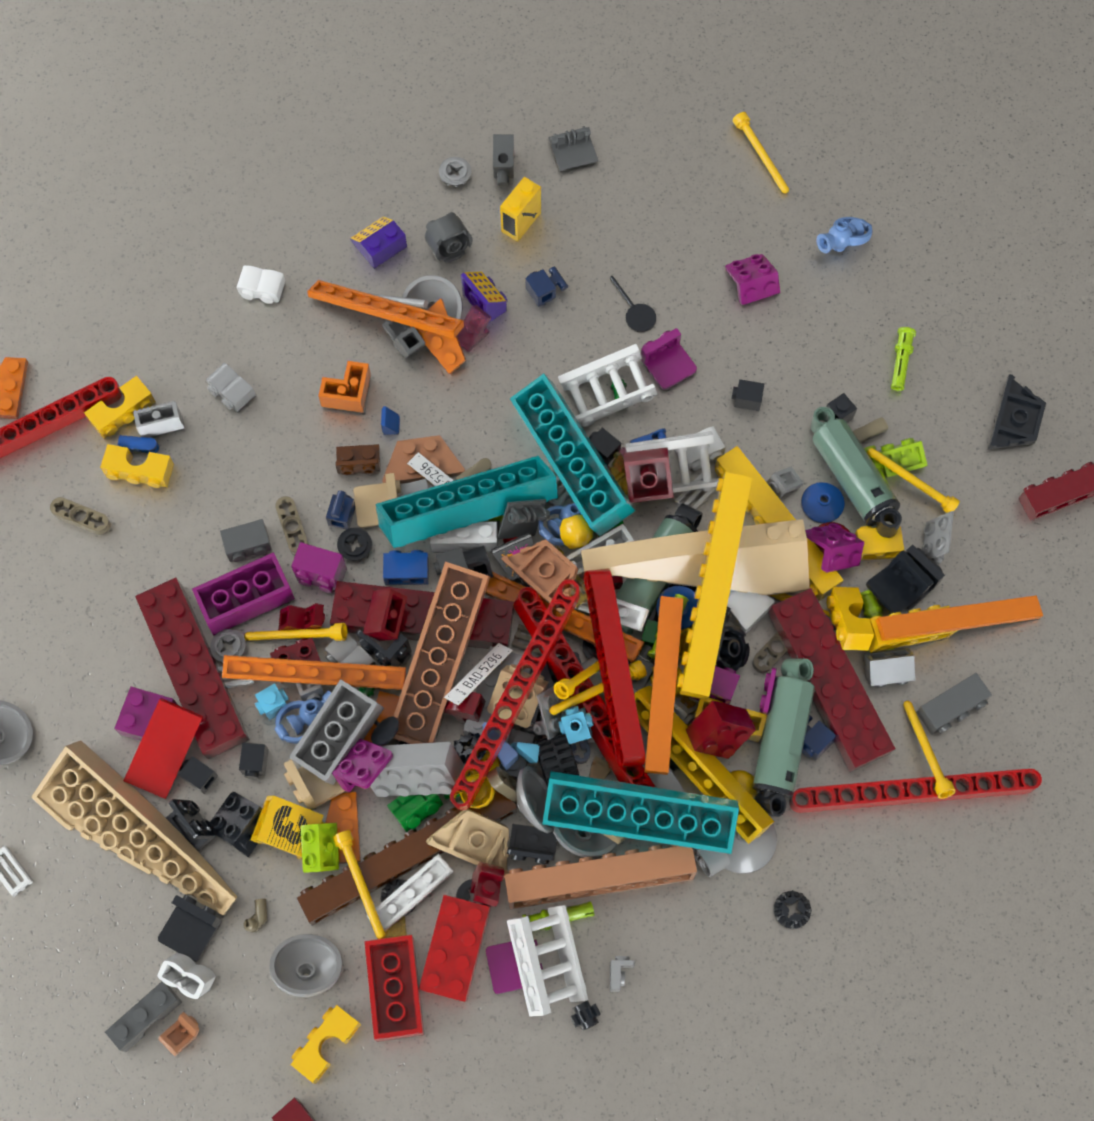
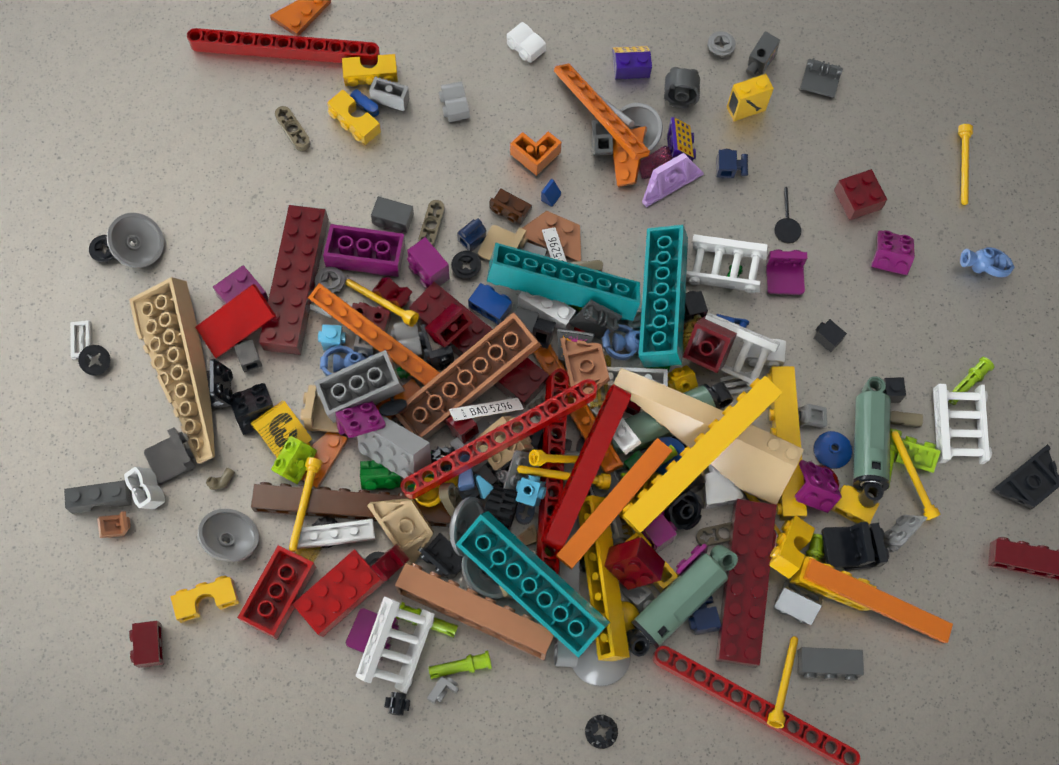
camera: 30 degrees right, 0 degrees up
black brick [239,743,269,779] -> none
yellow hair [560,515,593,549] -> none
none -> black gear [78,345,111,375]
none -> lime pin [428,650,492,679]
none -> light grey bracket [622,585,655,613]
none -> lavender wing [642,153,704,207]
none -> yellow brick [668,365,698,393]
none -> dark red brick [834,169,888,221]
none -> white fence [933,384,992,464]

